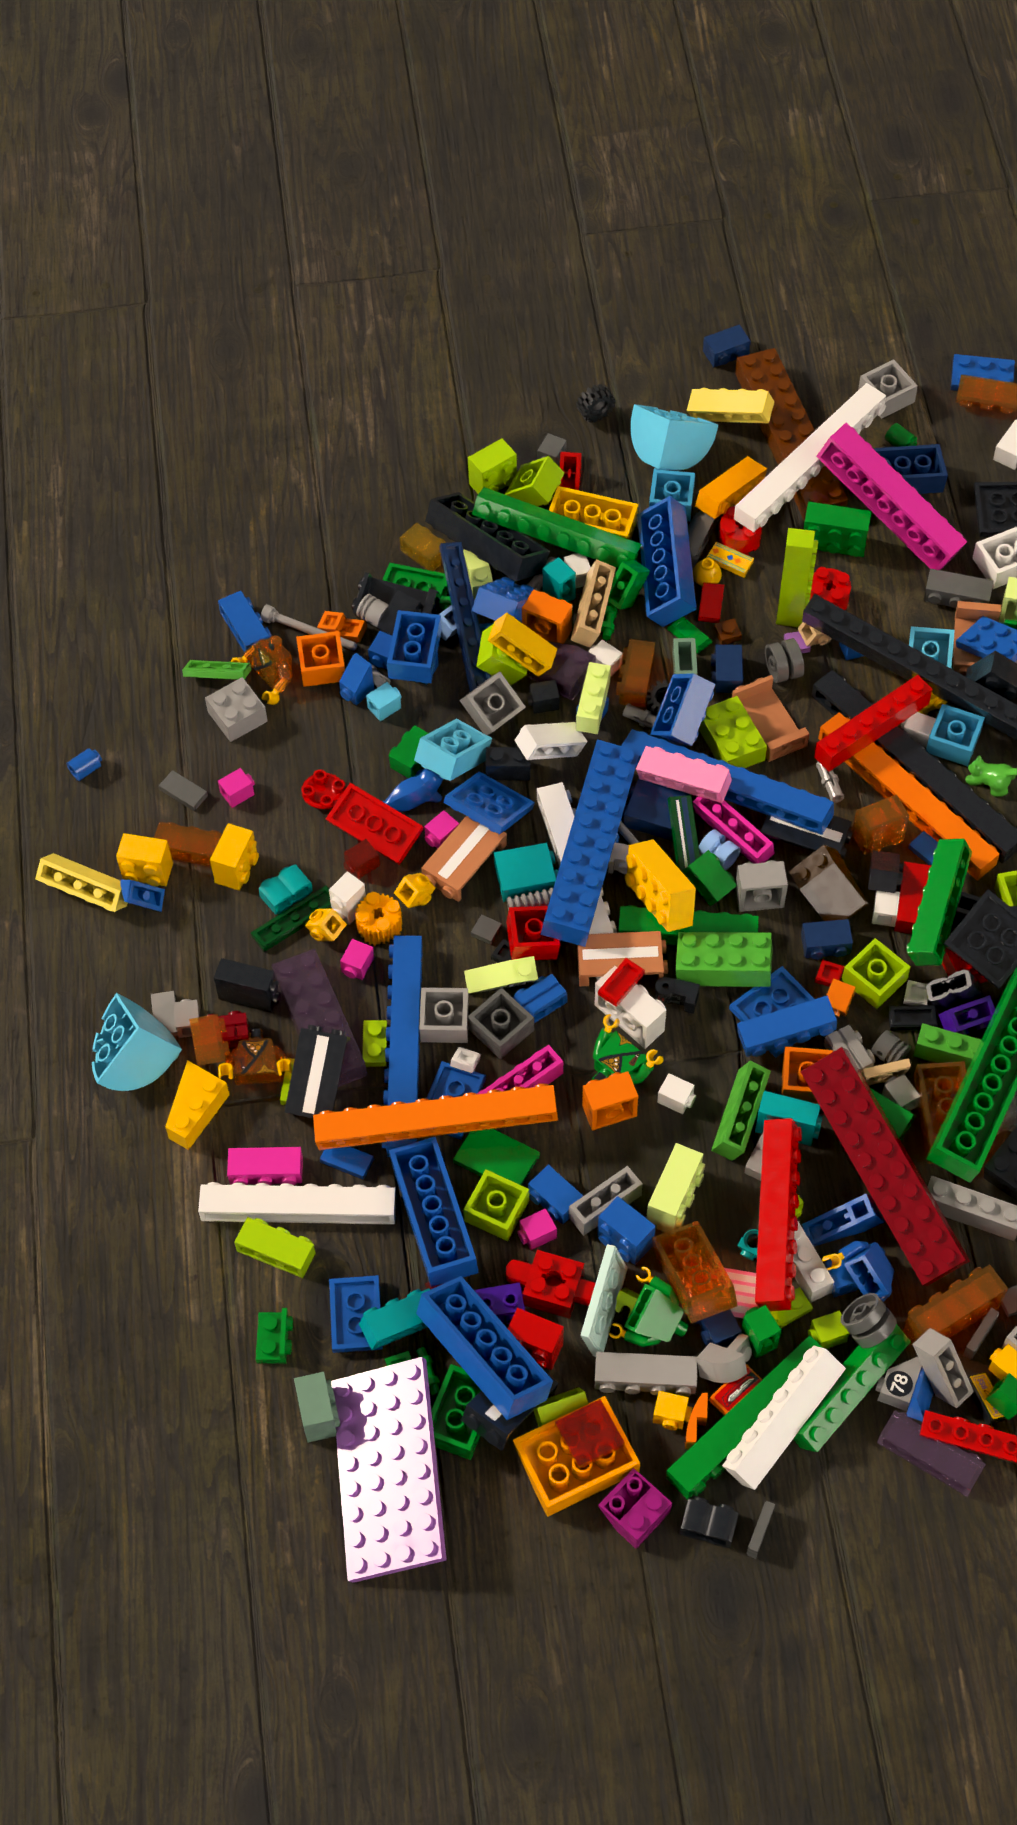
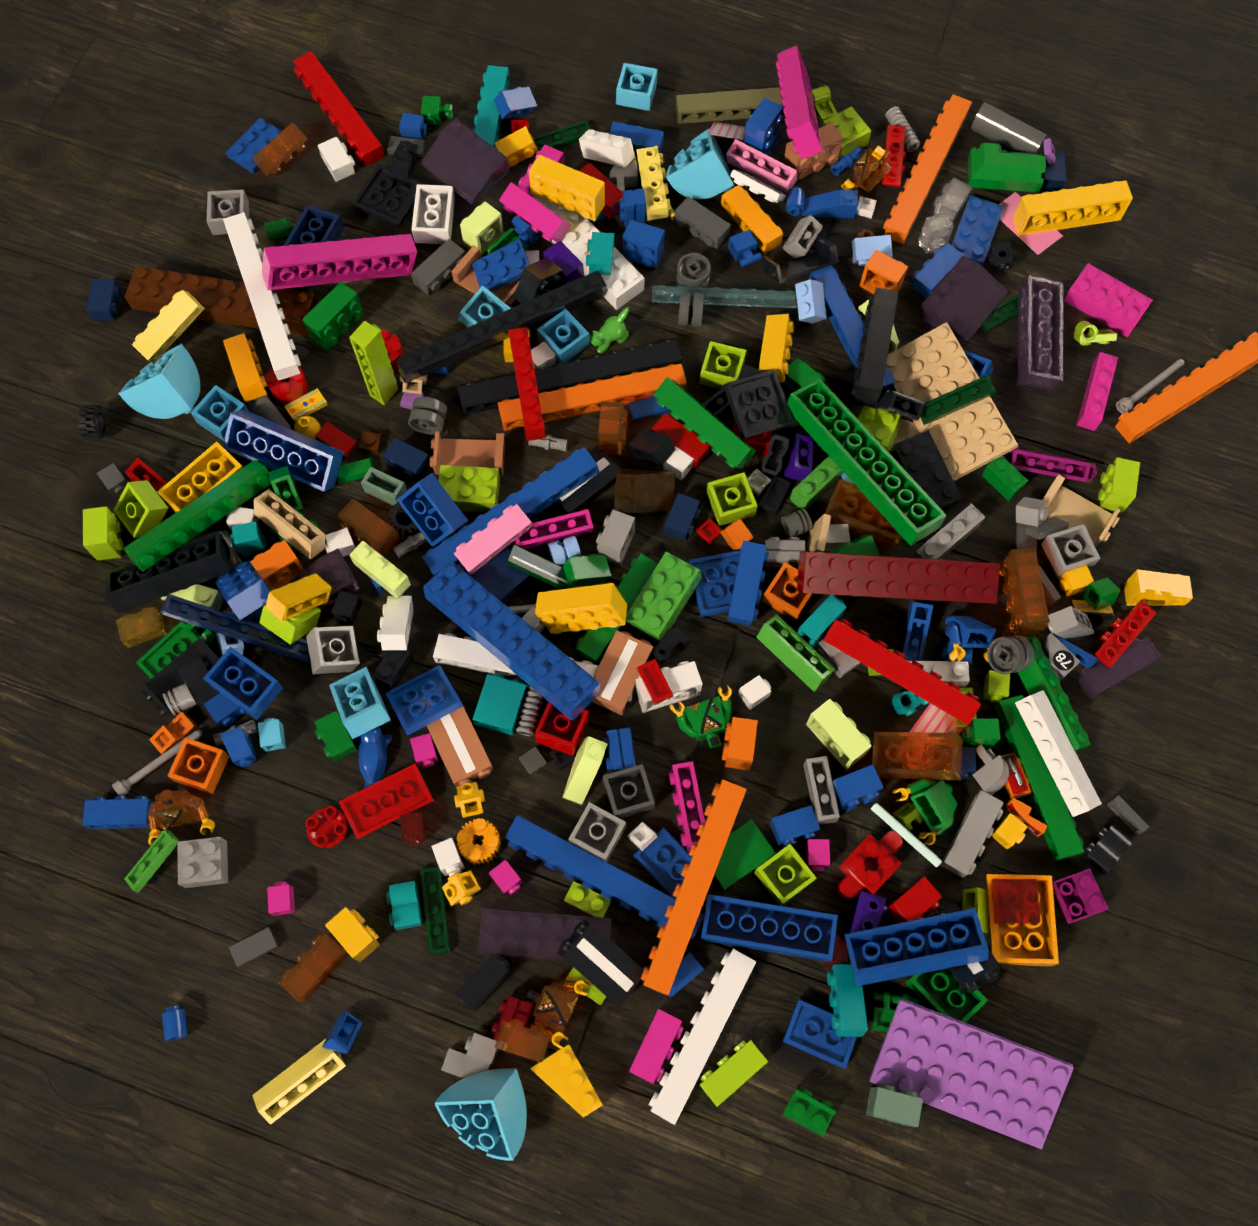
camera: 65 degrees left, 10 degrees up
yellow brick [116,833,173,886] -> none

